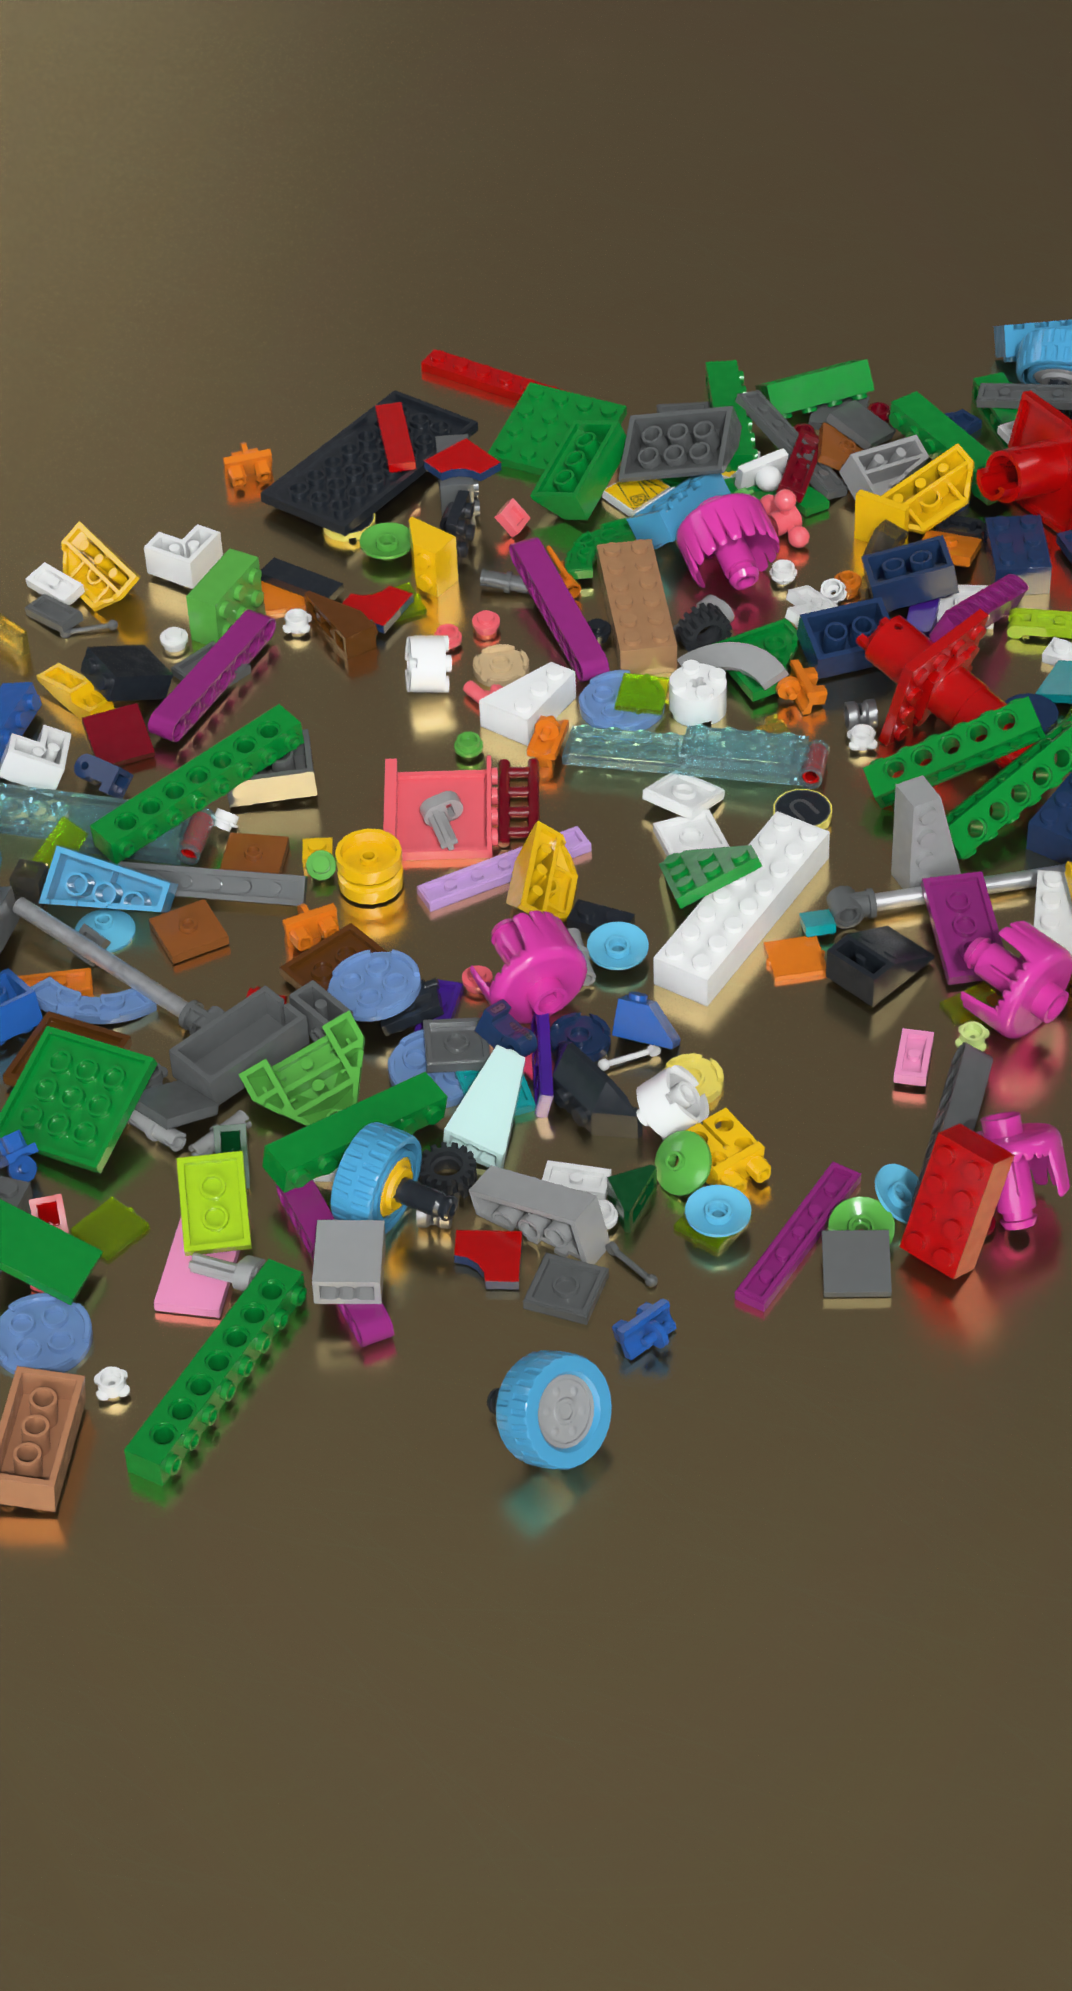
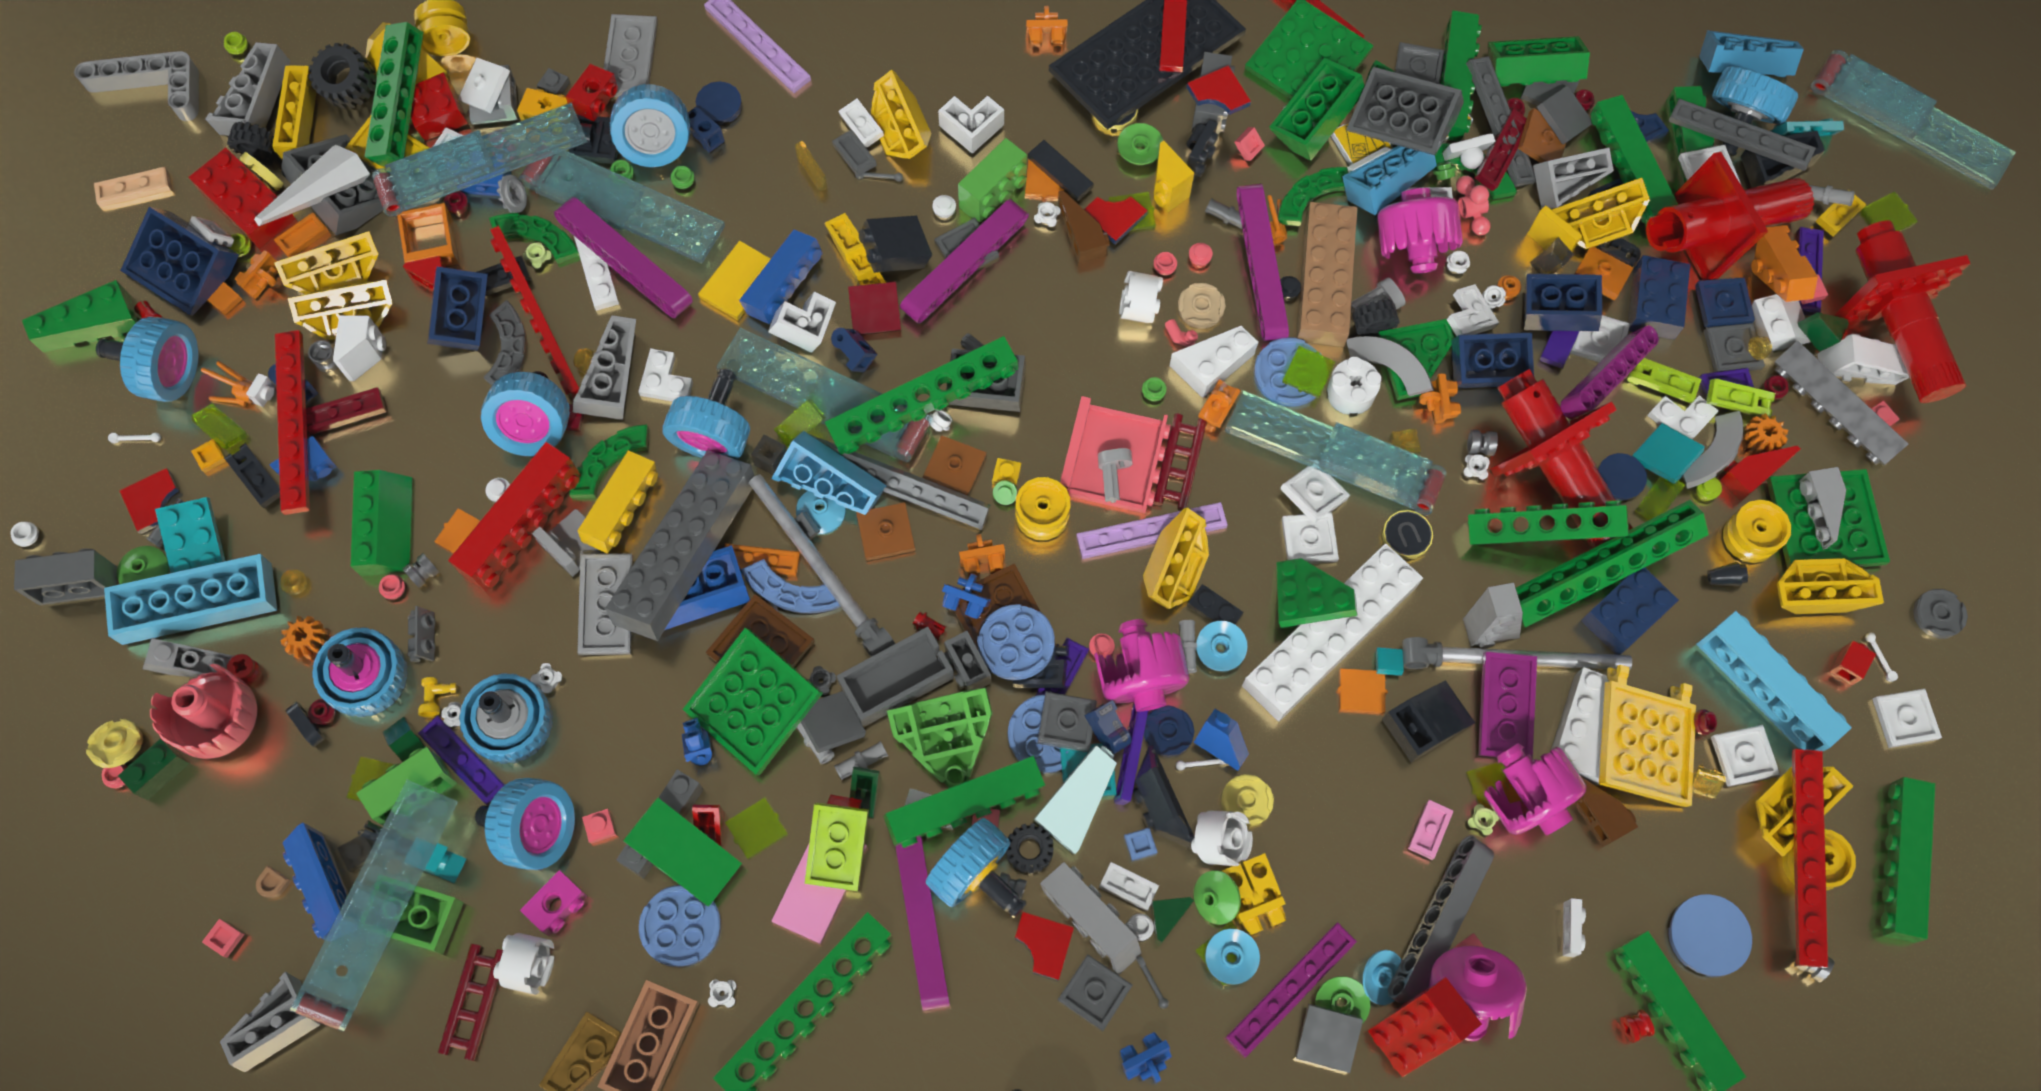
camera: 10 degrees right, 25 degrees up
light grey piece [189,1253,266,1292] -> none
light grey brick [312,1219,386,1304] -> none
none -> blue hips [942,574,991,619]
none -> medium blue tile [1124,828,1158,862]

